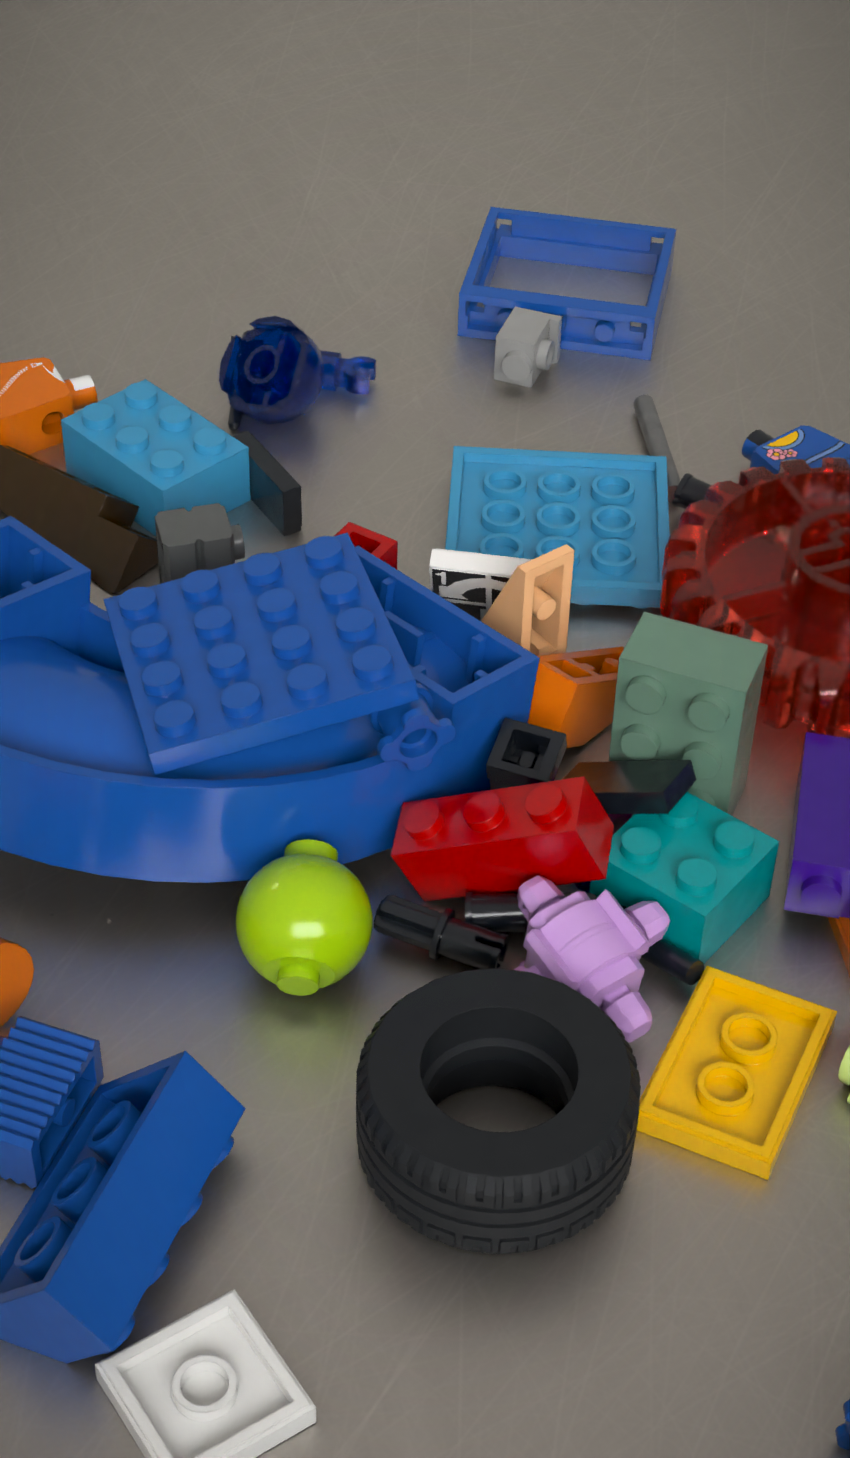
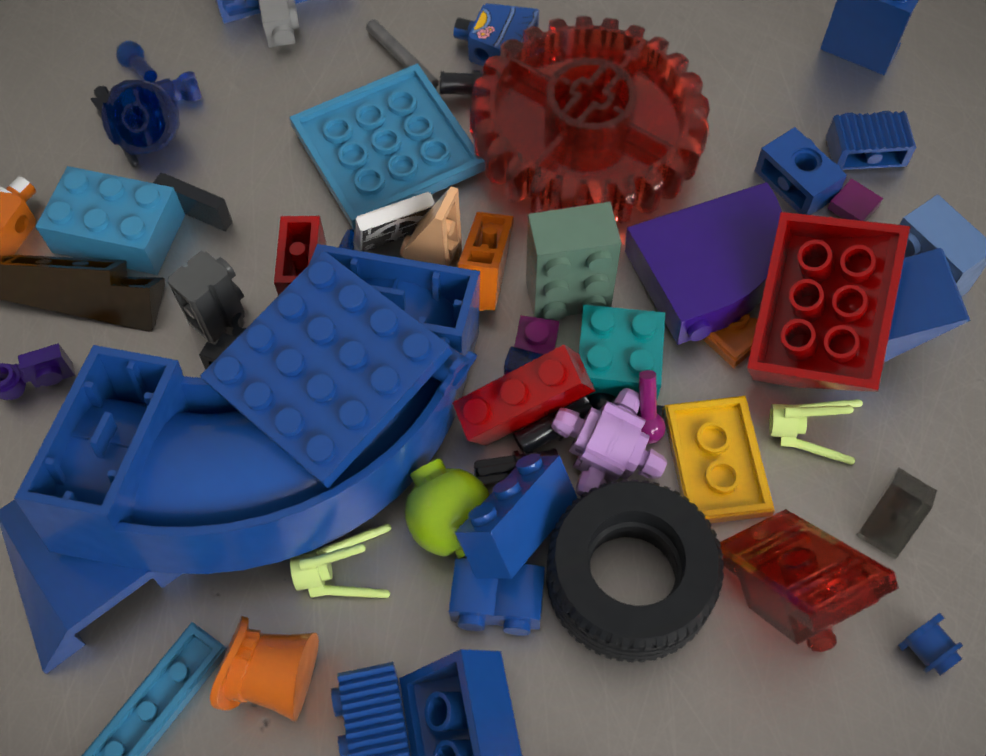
camera: 30 degrees left, 20 degrees up
black piece [486,718,567,790] -> none
black tile [563,760,697,814] -> none
none -> clear blue bar [116,41,157,83]
none -> yellowish green plant [290,523,391,598]
none -> blue brick [448,558,545,636]
none -> blue brick [455,453,578,579]
none -> magenta bar [637,370,666,444]
none -> clear red brick [720,509,899,652]

